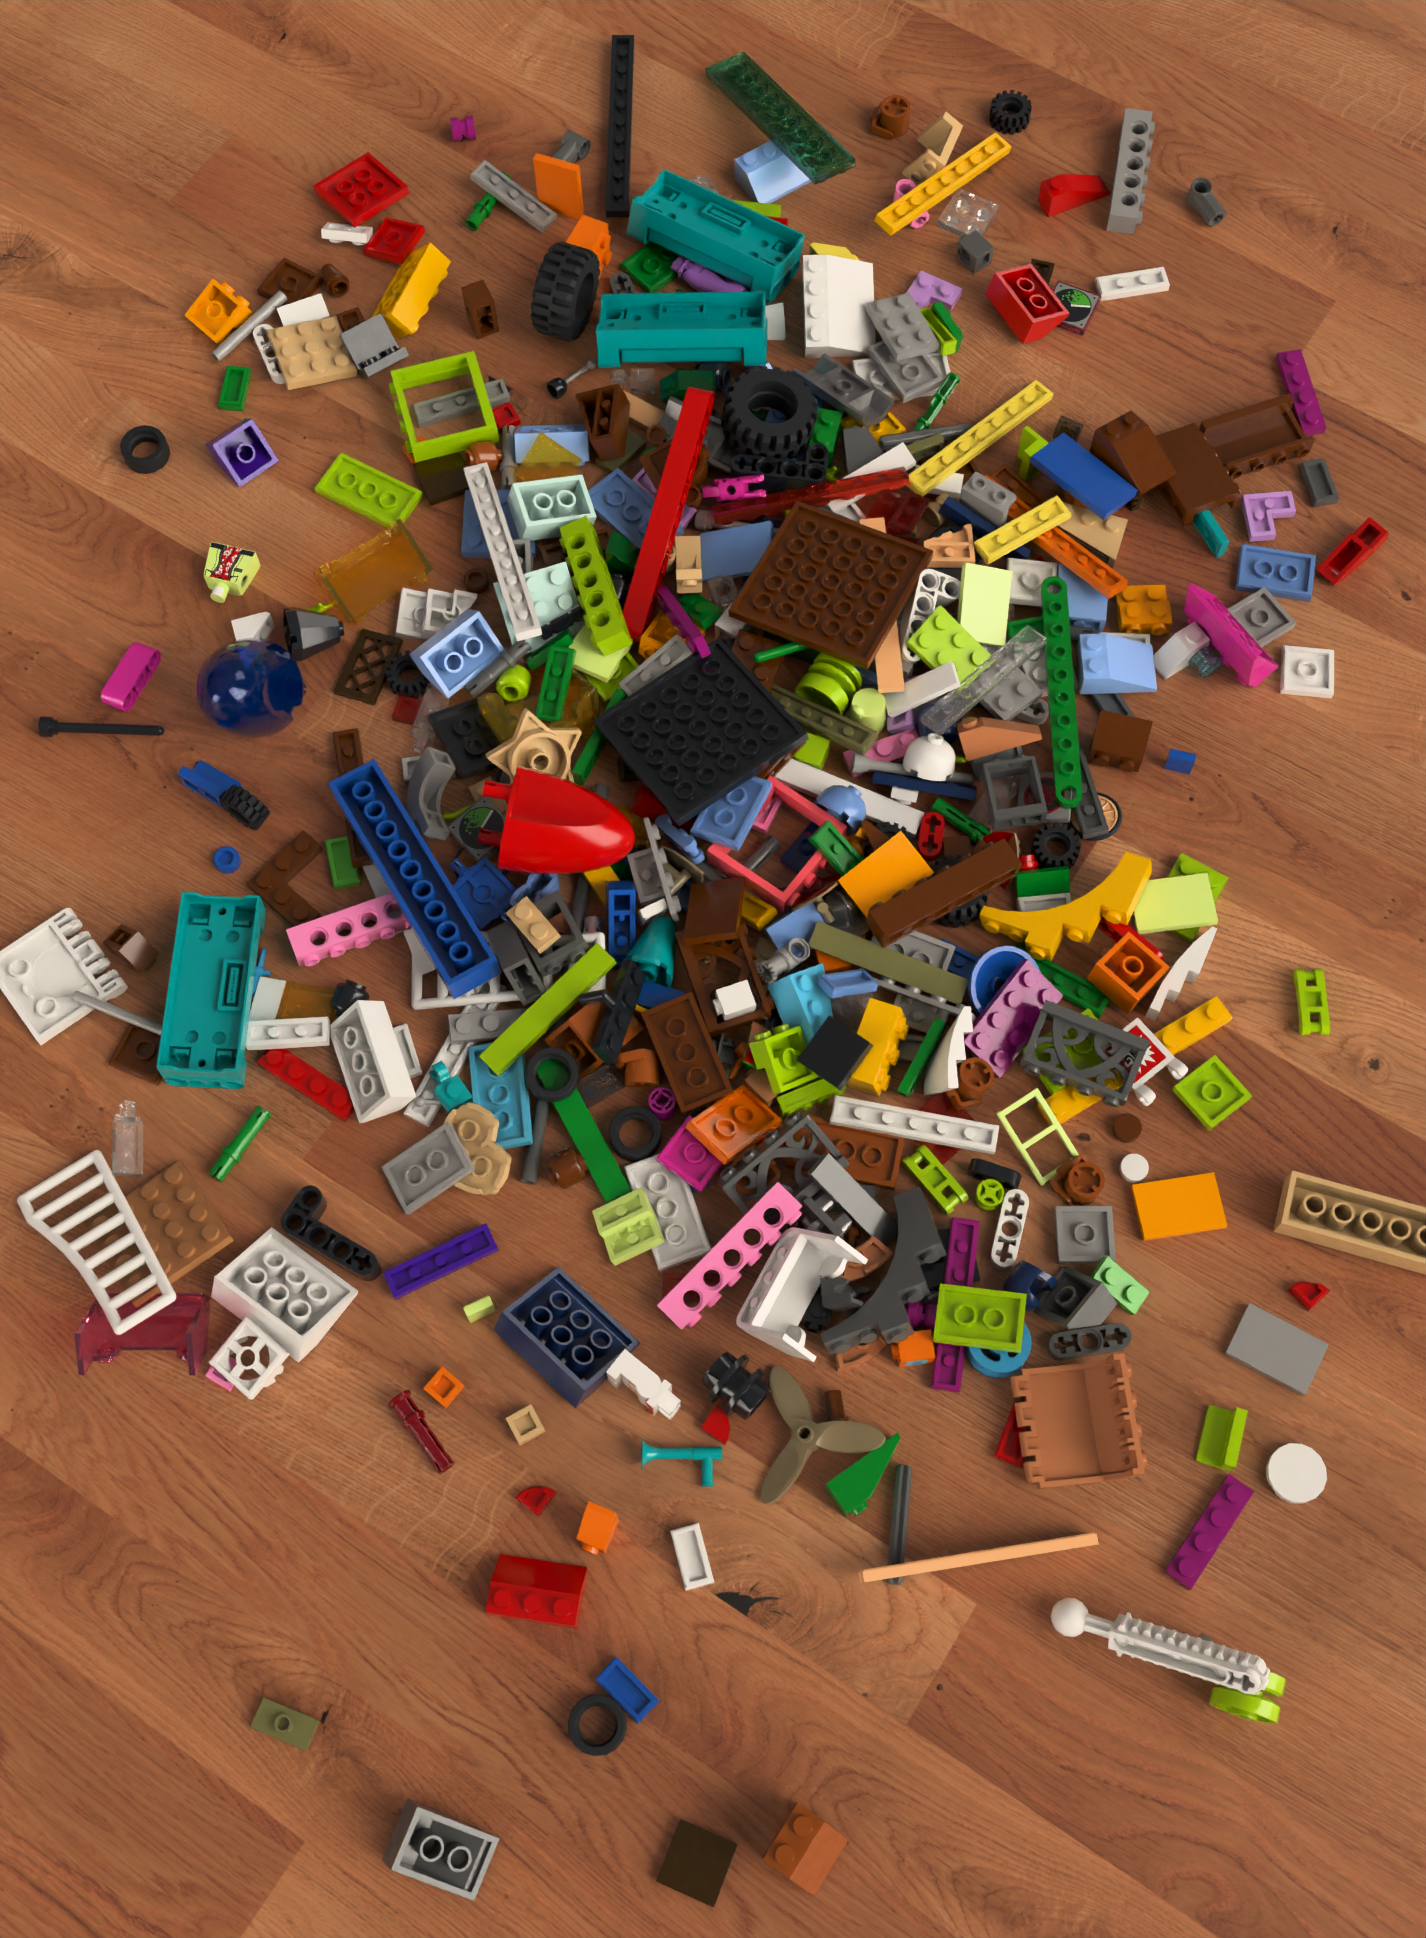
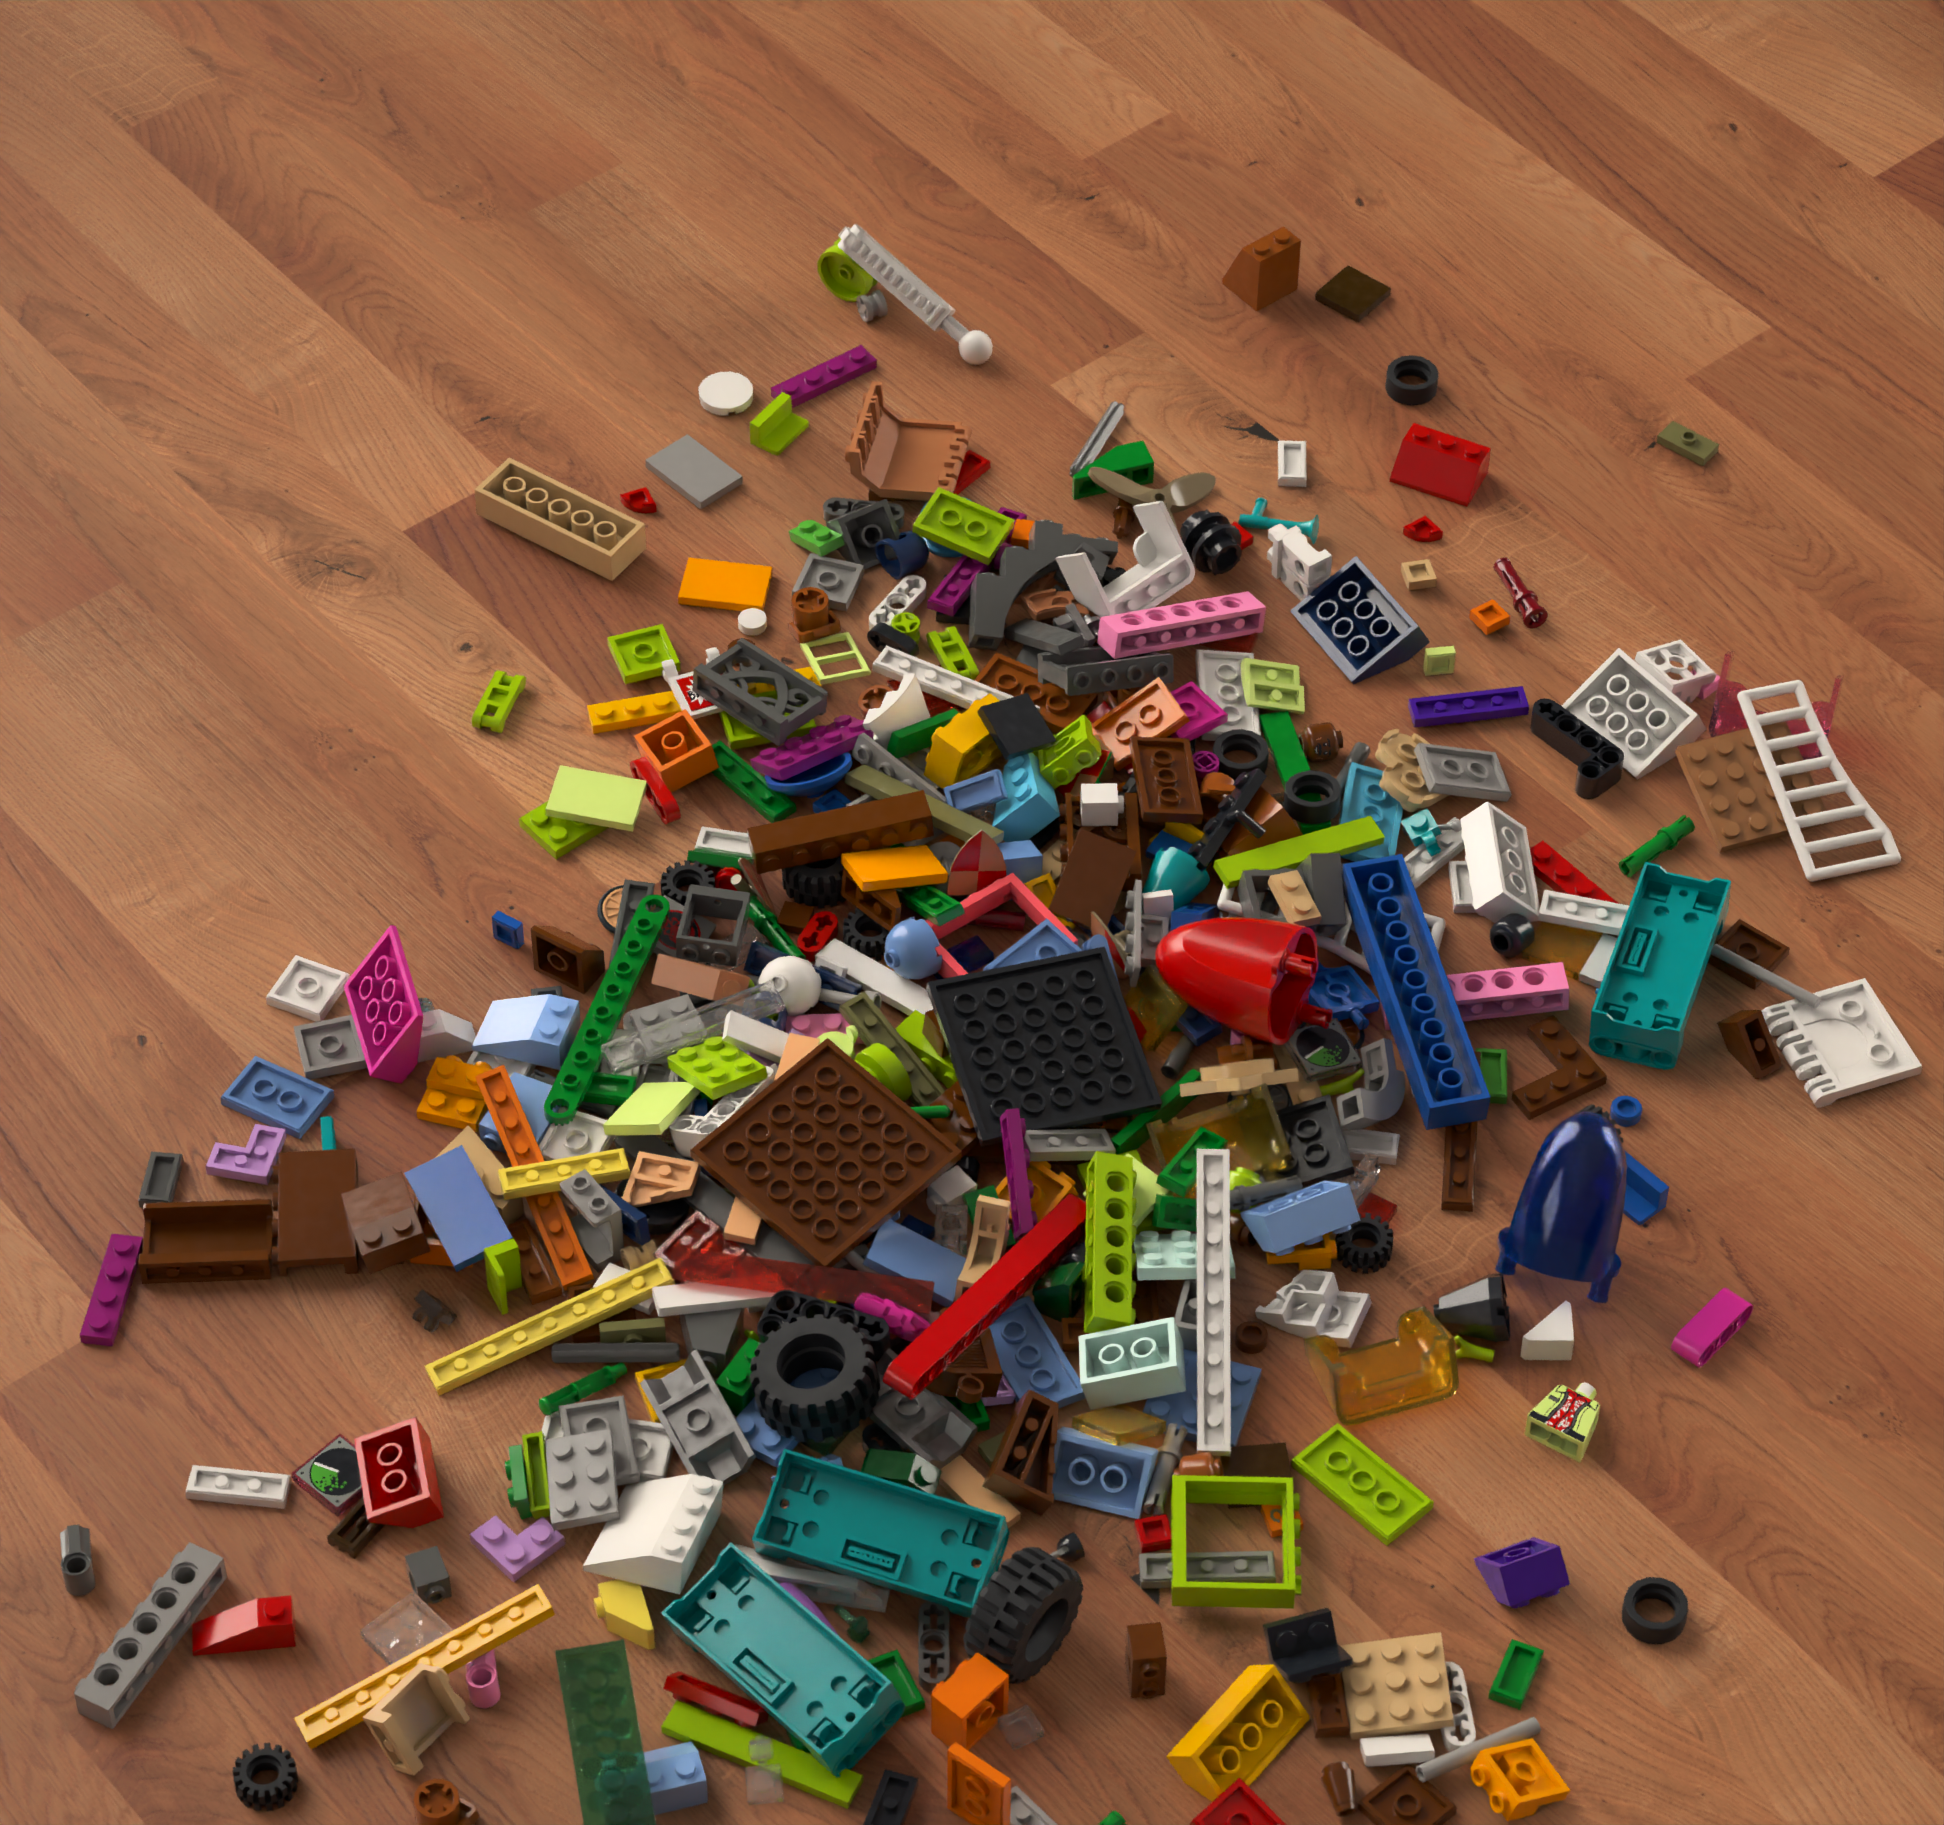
camera: 165 degrees left, 20 degrees down
black piece [38,716,164,737] -> none
clear hinge [112,1100,143,1177] -> none
dark brown window [334,628,403,705] -> none
dark grey slope [382,1798,500,1901] -> none
black axle [540,607,585,640] -> none
orange slope [576,1501,620,1556] -> none
blue tile [595,1656,659,1724] -> none
light grey connector [757,938,810,984] -> none
light nougat tile [858,1532,1099,1583] -> none
yellow arch [980,851,1152,961] -> none
white slope [1145,926,1217,1021] -> none
red slope [1316,517,1388,586] -> none

